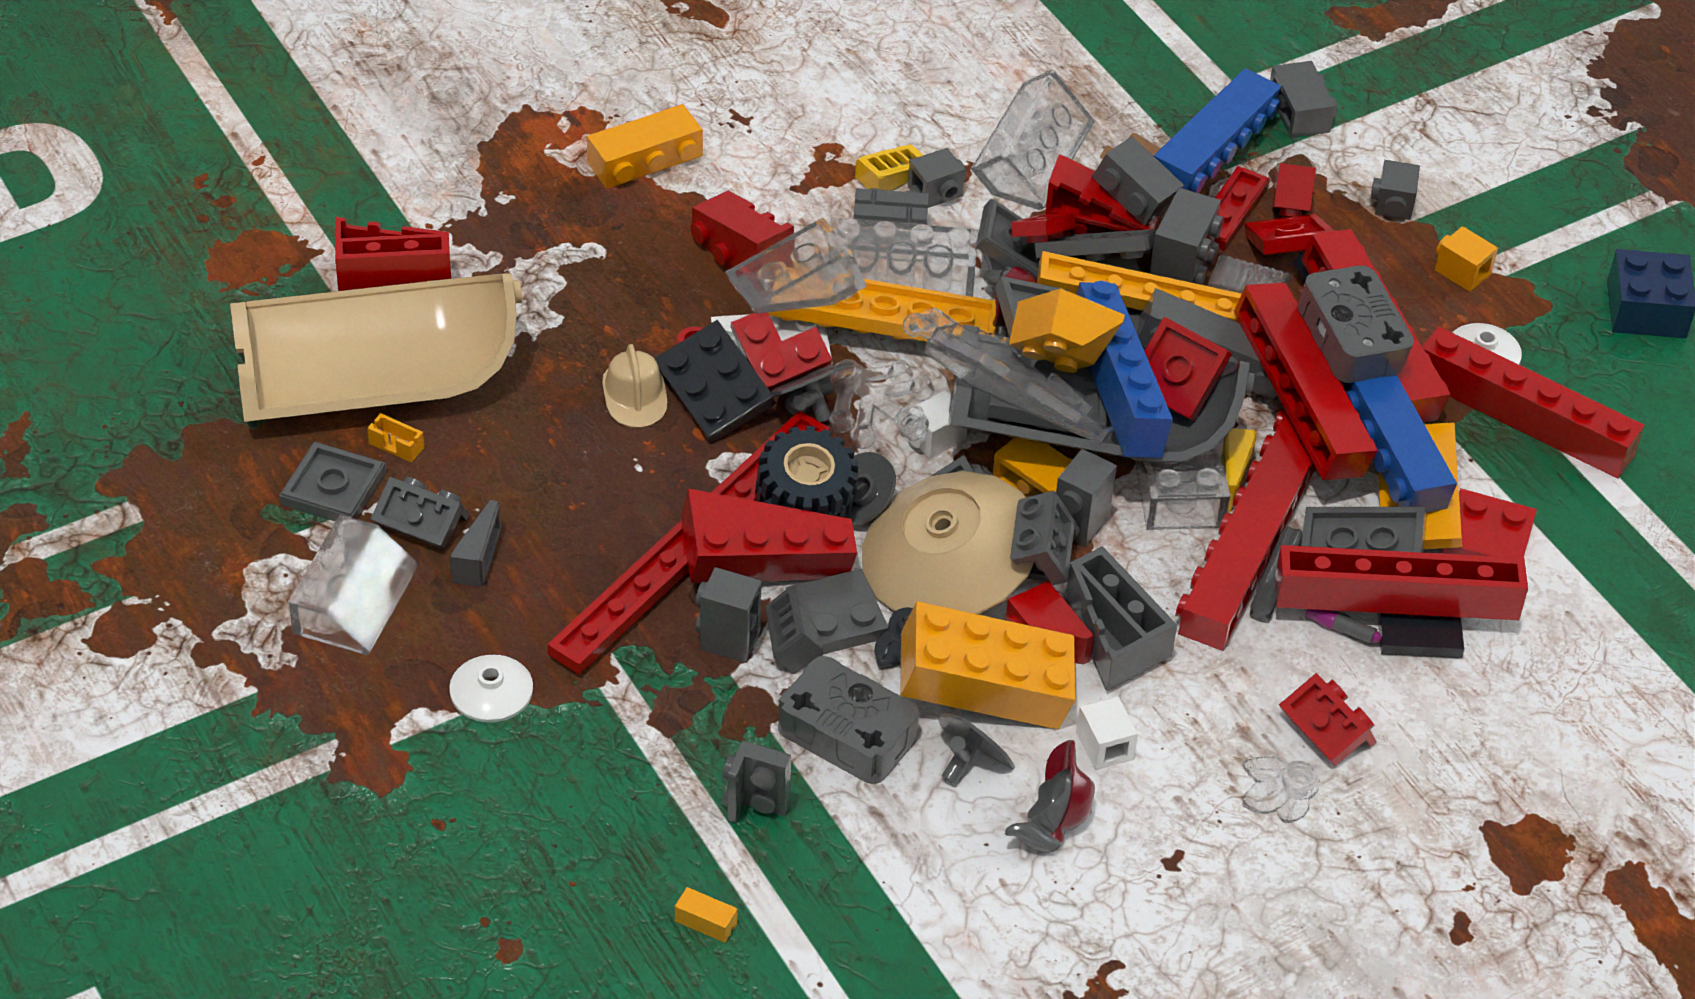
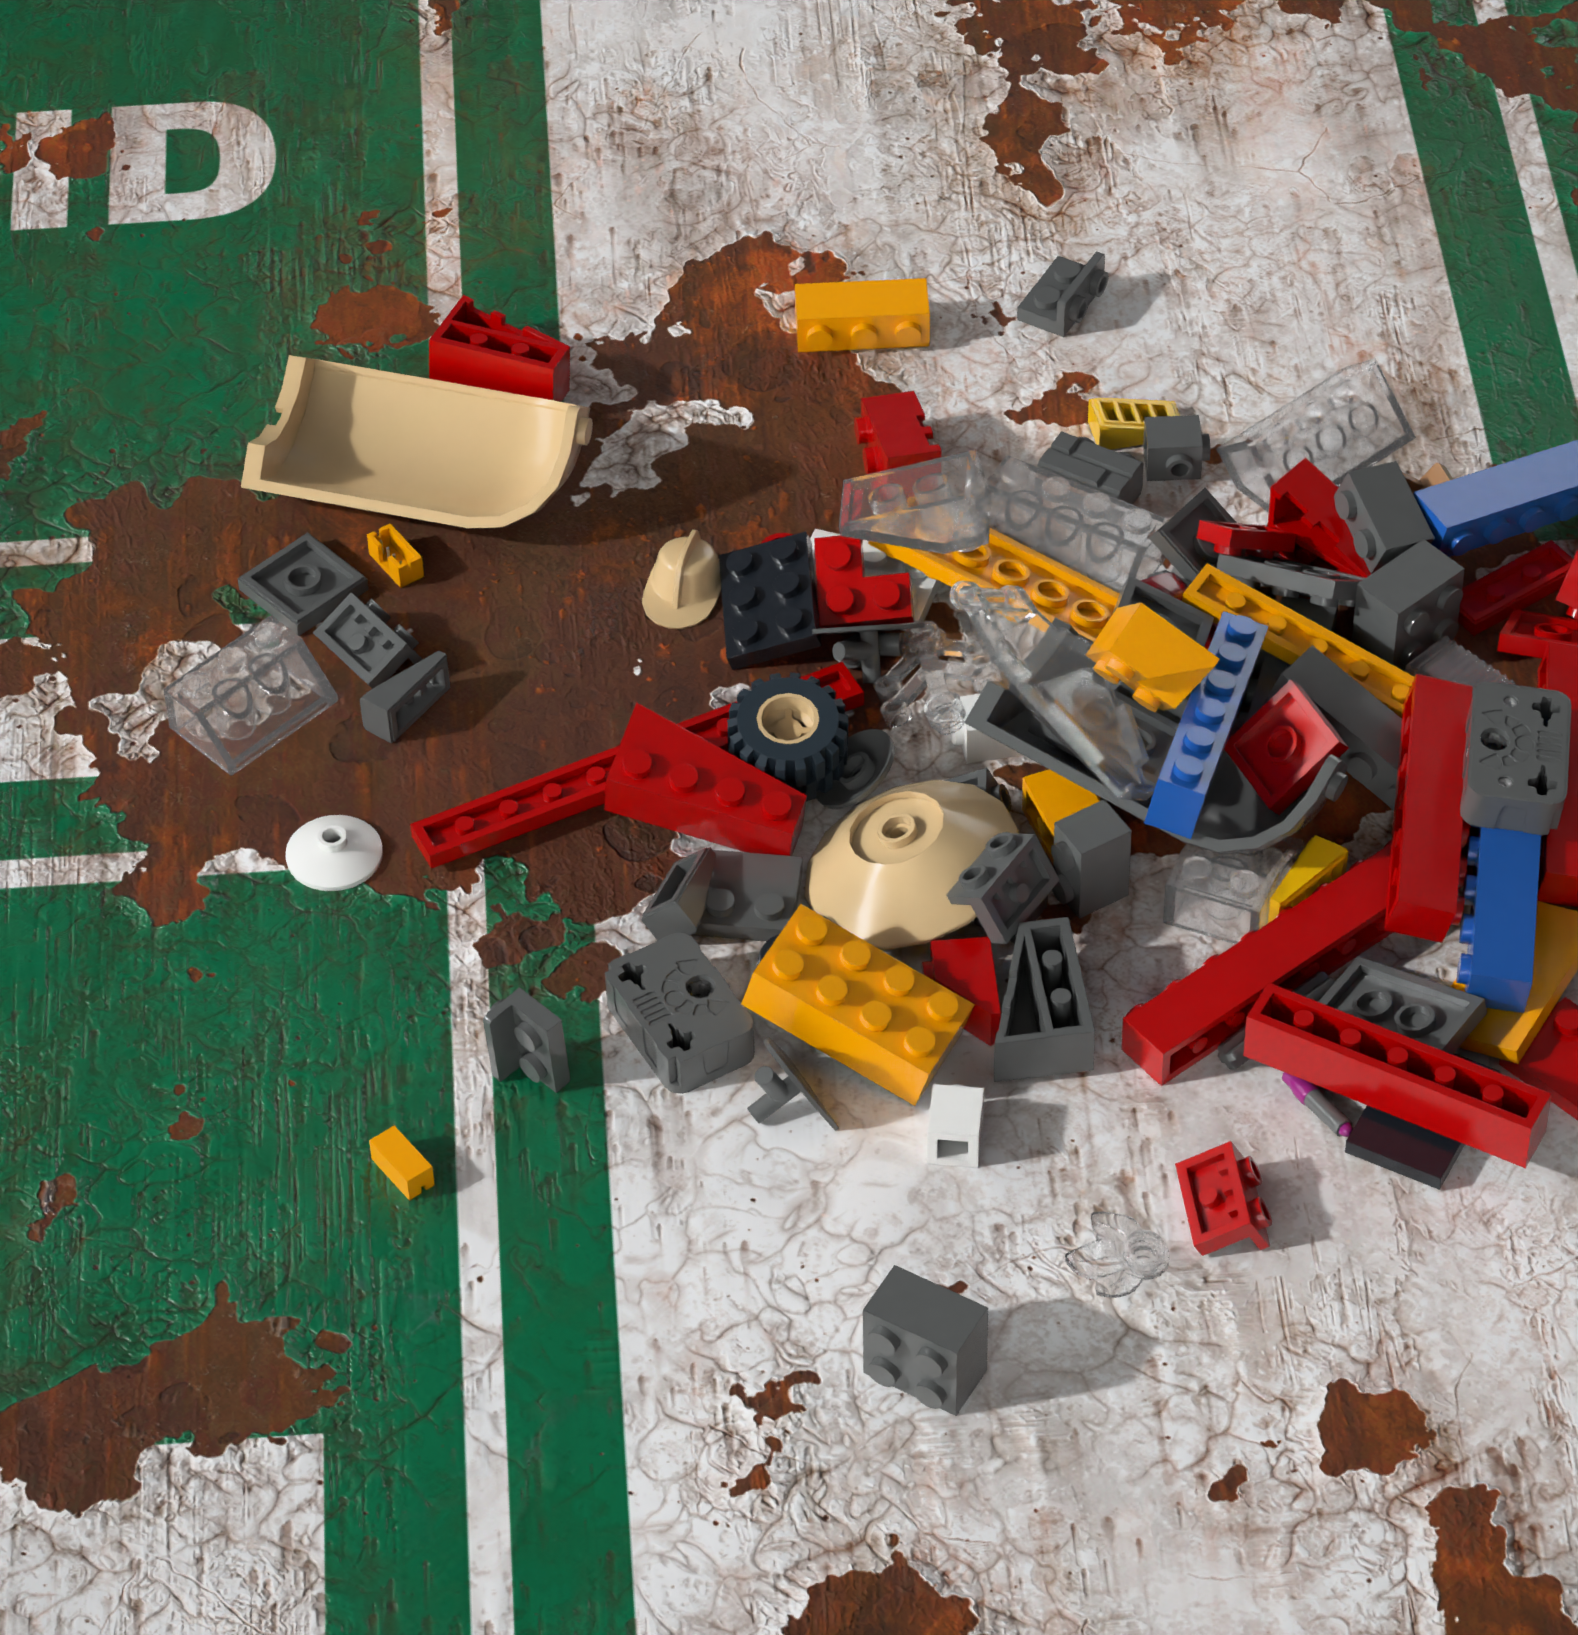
camera: 30 degrees right, 0 degrees up
dark grey brick [695,567,762,663] -> none
hair [1005,740,1095,852] -> none
none -> dark grey brick [863,1265,988,1416]
none -> dark grey bracket [1017,251,1109,337]

